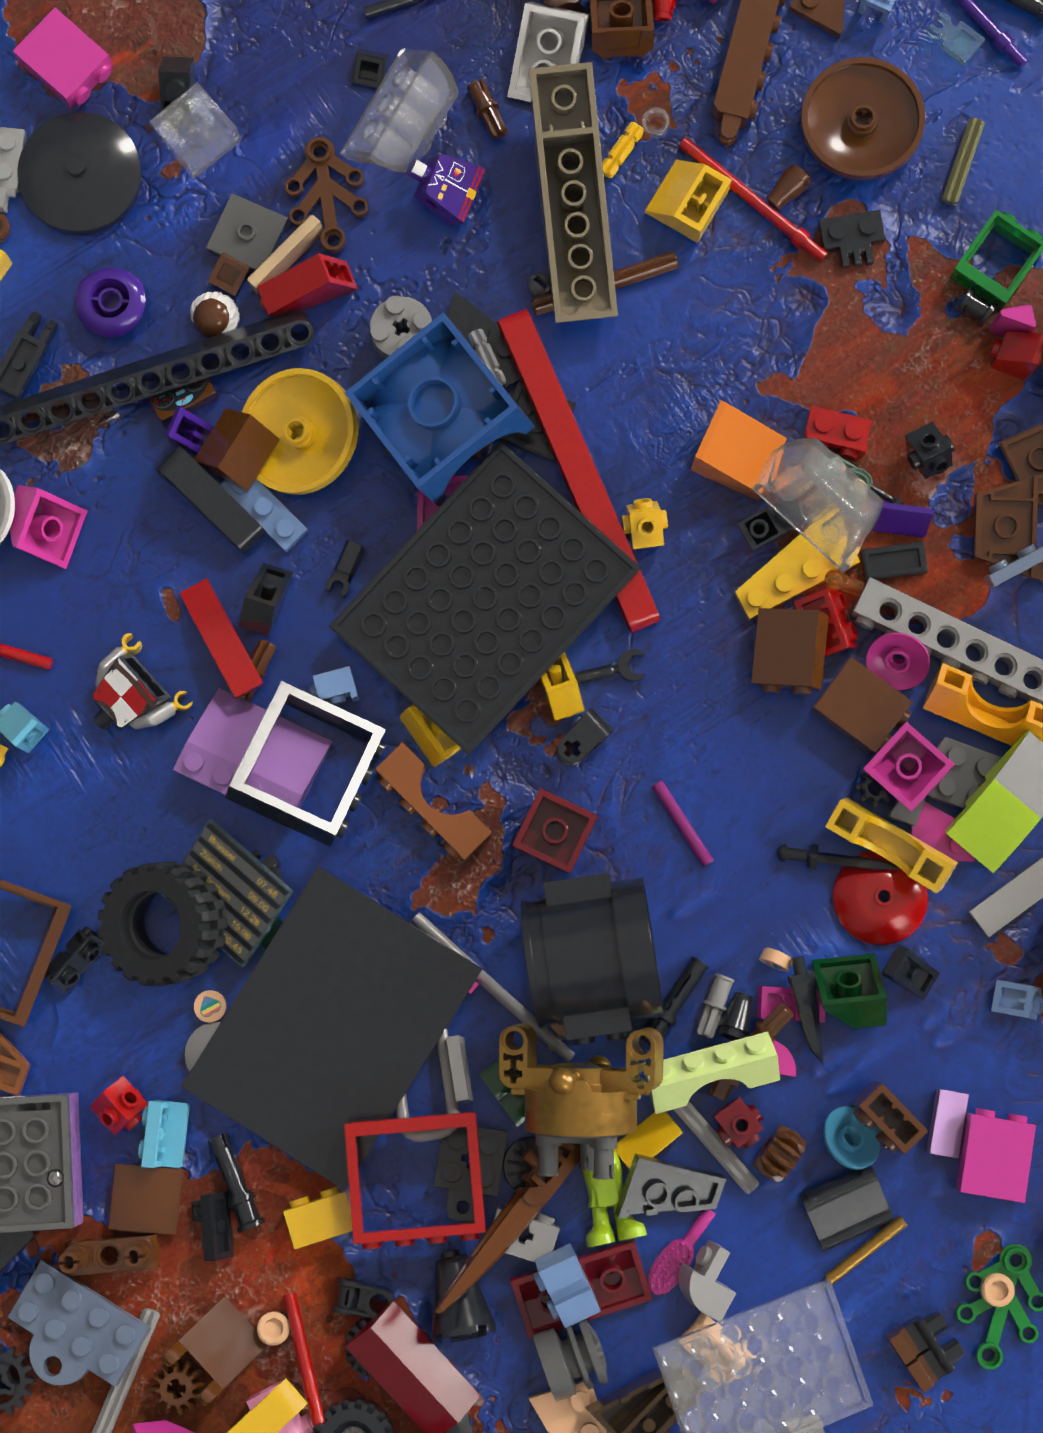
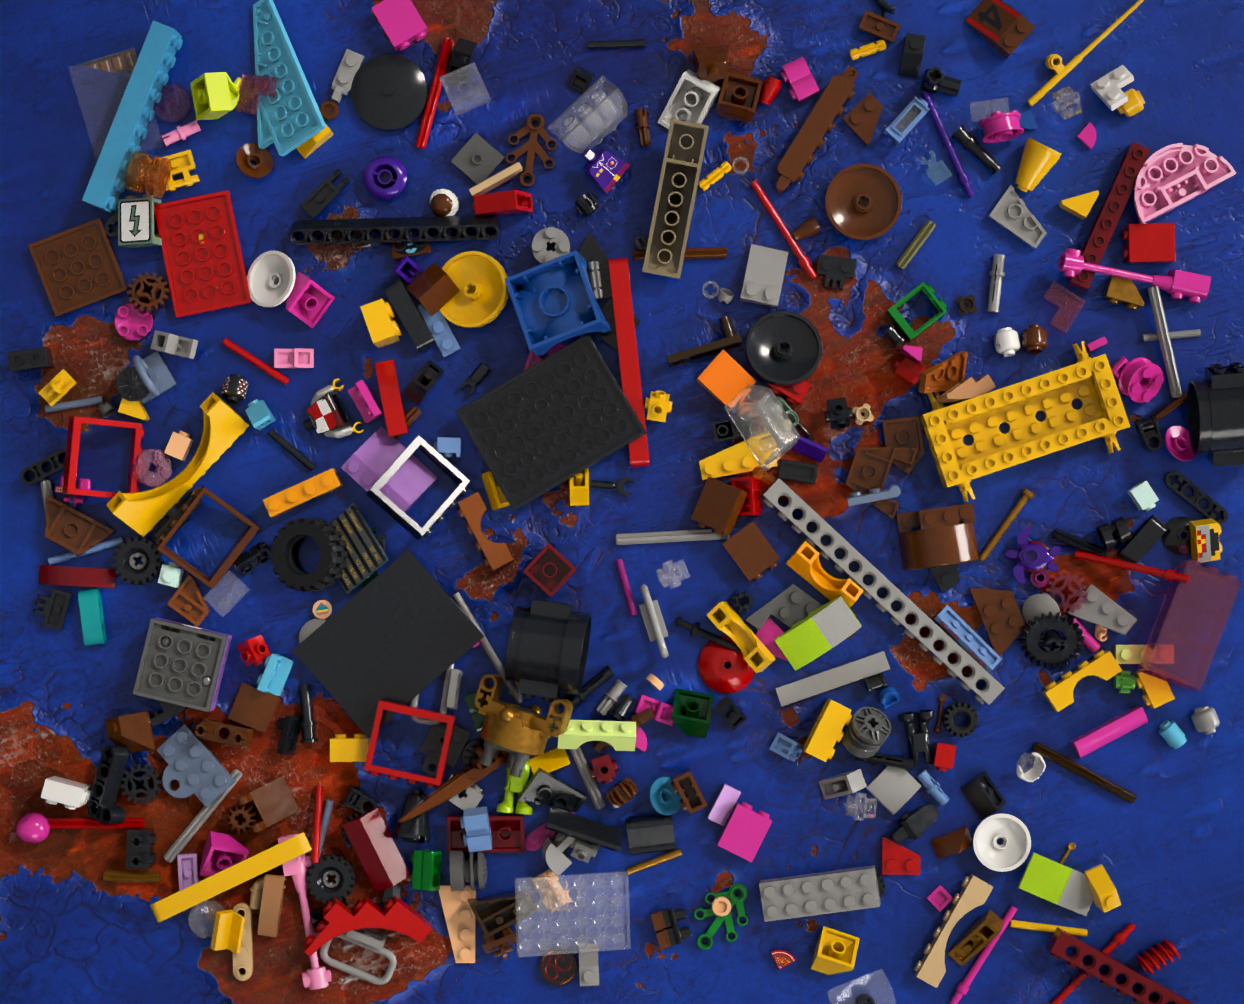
camera: 10 degrees right, 5 degrees up
reddish brown plate [208,252,251,296] -> none
light nougat tile [257,1312,290,1346] -> none
black piece [556,707,615,767] -> none
yellow slope [645,160,732,243] -> none
black bar [787,956,824,1066] -> none
dark pink slope [863,722,955,812] -> none
dark pink dish [866,633,930,690] -> none
none -> clear plate [203,570,251,617]
none -> light orange arch [263,468,343,518]
none -> black bar [267,429,316,471]
none -> bright pink slope [273,348,314,368]
none -> sand blue bar [319,799,334,857]
none -> dark pink bracket [348,380,383,423]
none -> yellow brick [360,299,402,348]
none -> green brick [410,849,442,891]
none -> red axle [415,38,454,149]
none -> black slope [544,806,624,852]
none -> light grey brick [570,839,599,863]
none -> black gear [574,192,599,218]
none -> light grey axle [616,529,730,545]
none -> light grey bar [639,584,669,658]
none -> clear brick [656,559,691,589]
none -> dark brown piece [667,315,742,368]
none -> clear bush [702,281,719,299]
none -> light grey hinge [717,288,734,305]
none -> light grey slope [739,244,788,308]
none -> black dish [745,311,822,386]
none -> tan plate [852,403,874,425]

